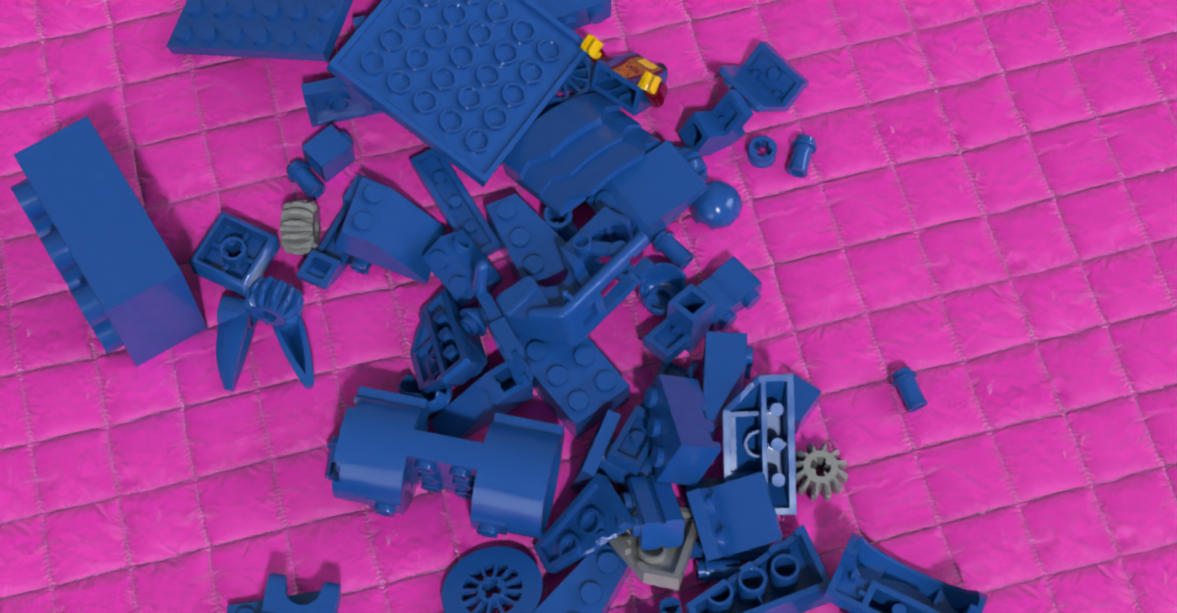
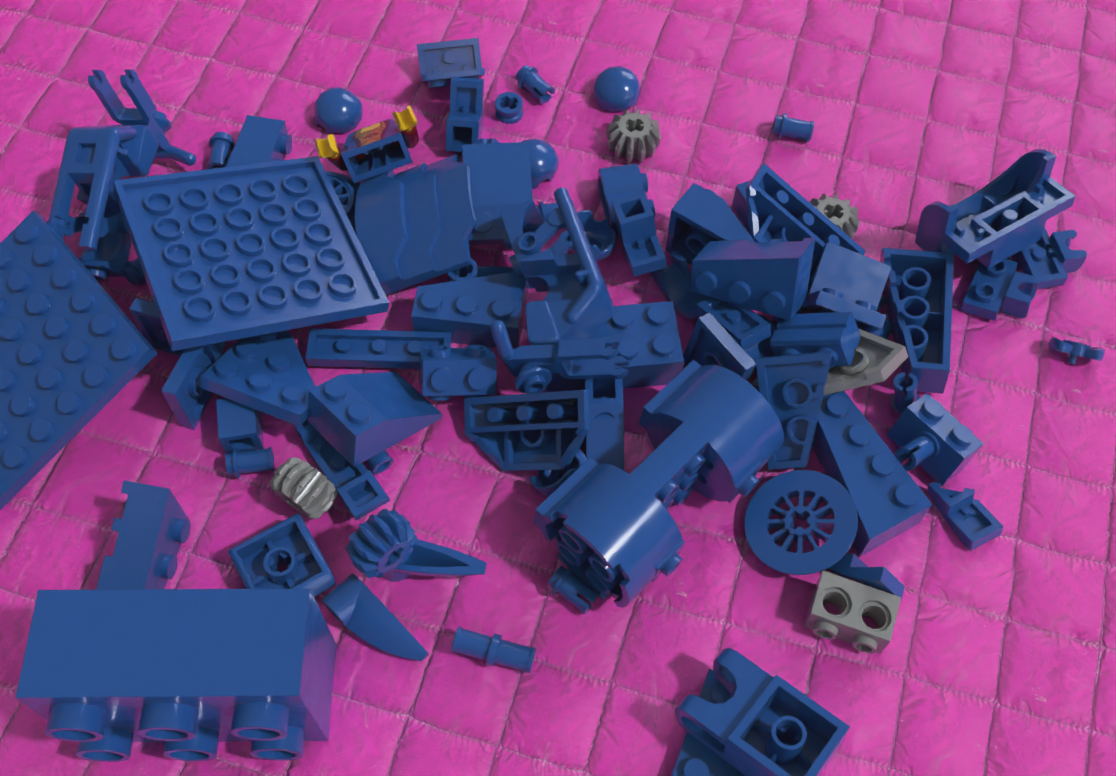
camera: 60 degrees left, 5 degrees down
none -> blue wedge [96,480,191,590]
none -> blue plate [200,331,315,427]
none -> blue hair [314,87,363,134]
none -> blue pin [451,627,536,673]
none -> blue hair [594,66,640,112]
none -> light grey gear [606,109,661,163]

